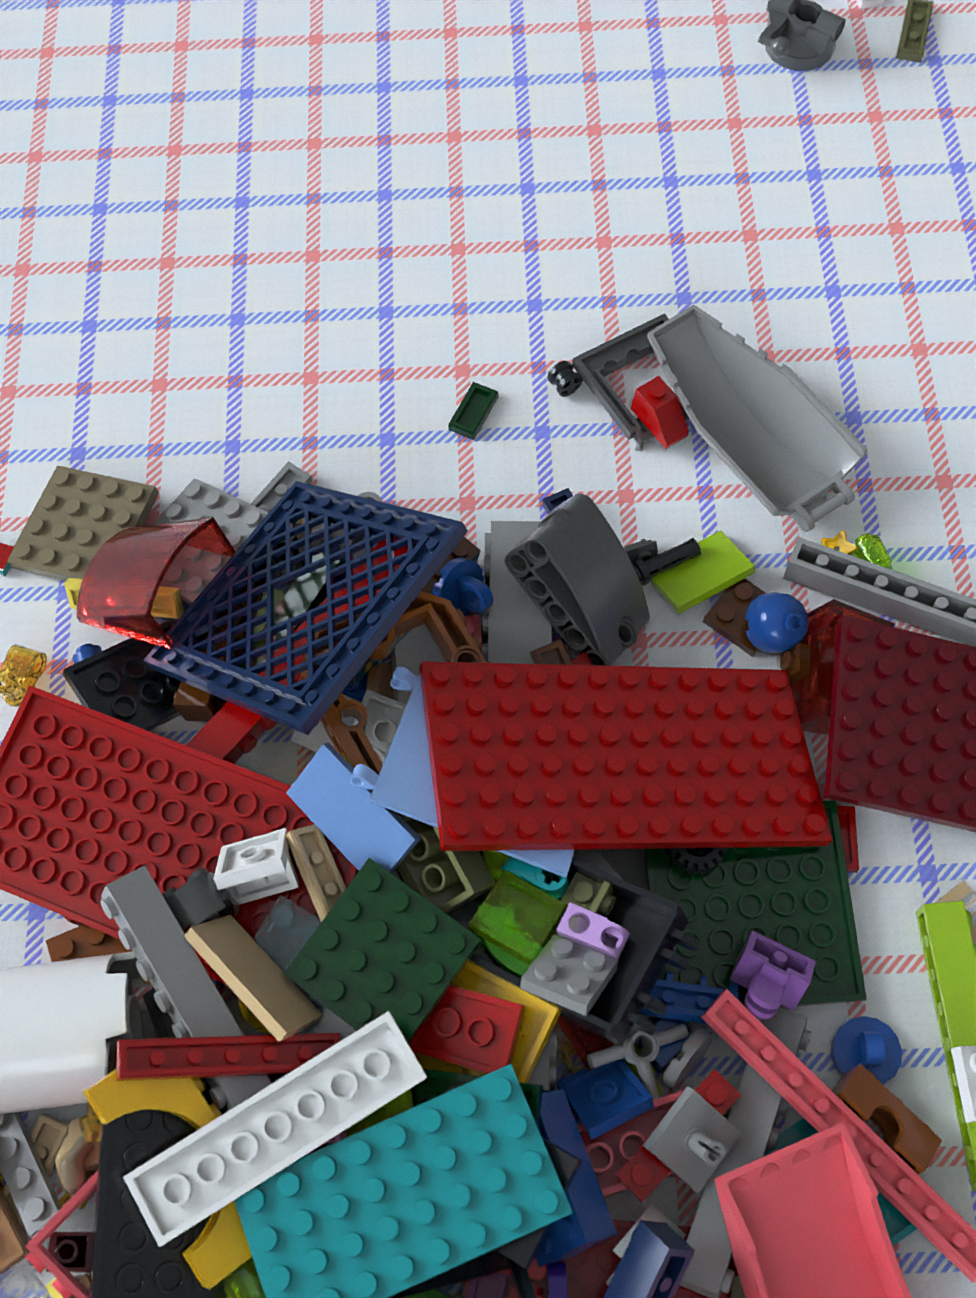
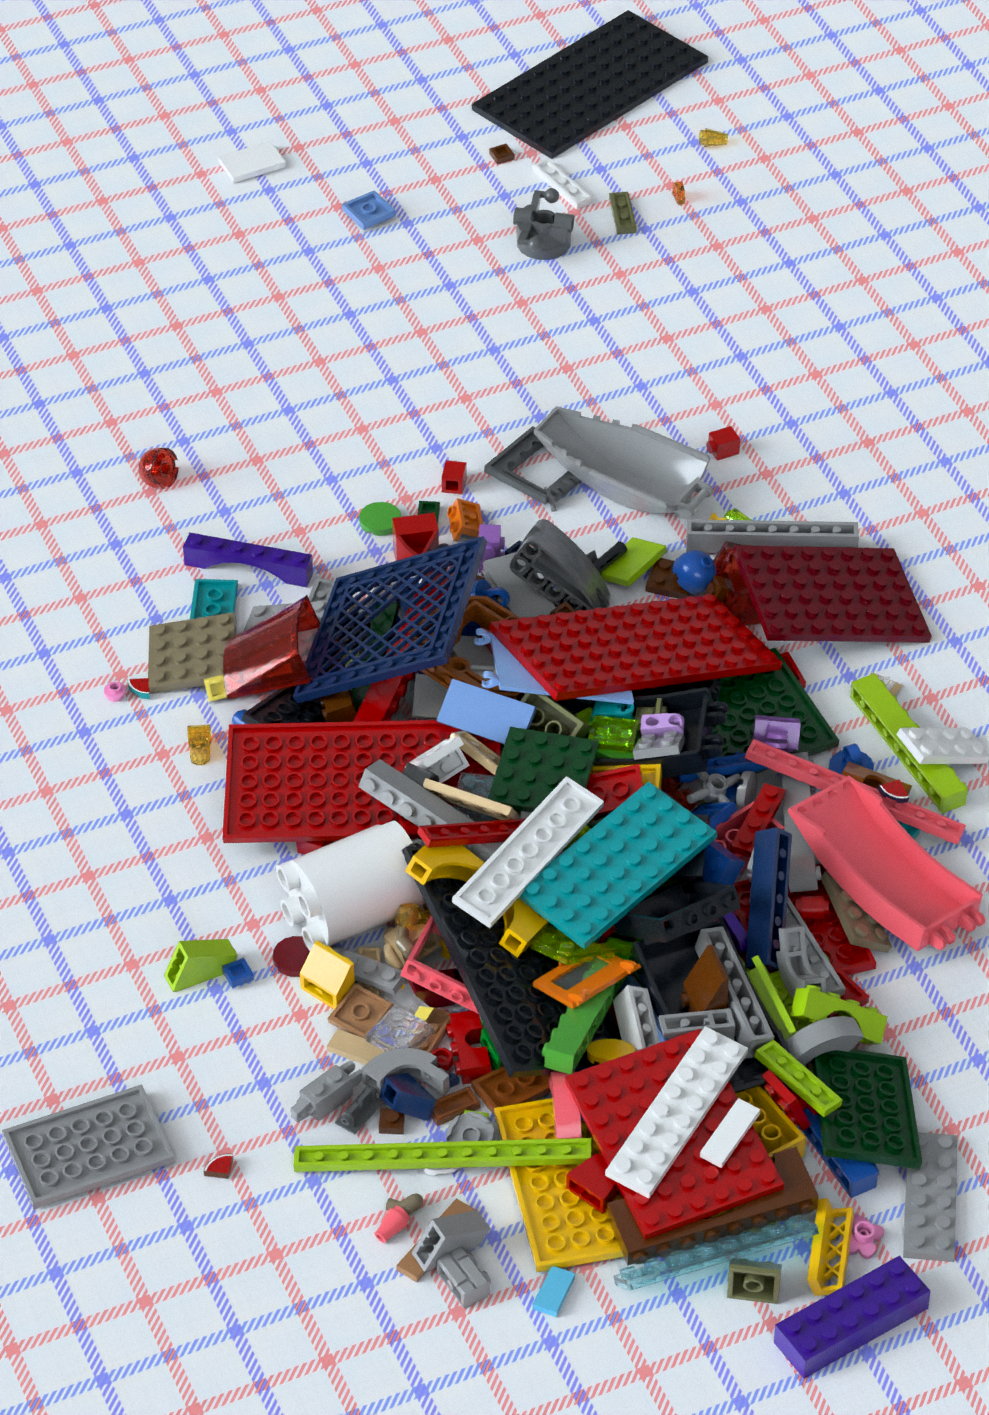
camera: 25 degrees left, 20 degrees down
black wheel [547,361,583,397] -> none
red slope [630,376,689,449] -> none
light grey tile [643,1086,742,1194] -> none
none -> clear red cylinder [138,447,179,489]
none -> dark purple arch [183,532,313,587]
none -> teal tile [190,579,238,619]
none -> bright green tile [359,502,401,536]
none -> red piece [392,513,449,574]
none -> red brick [442,460,467,495]
none -> orange bracket [447,498,483,541]
none -> medium lavender brick [479,524,505,573]
none -> red brick [706,426,740,461]
none -> tile [878,779,909,803]

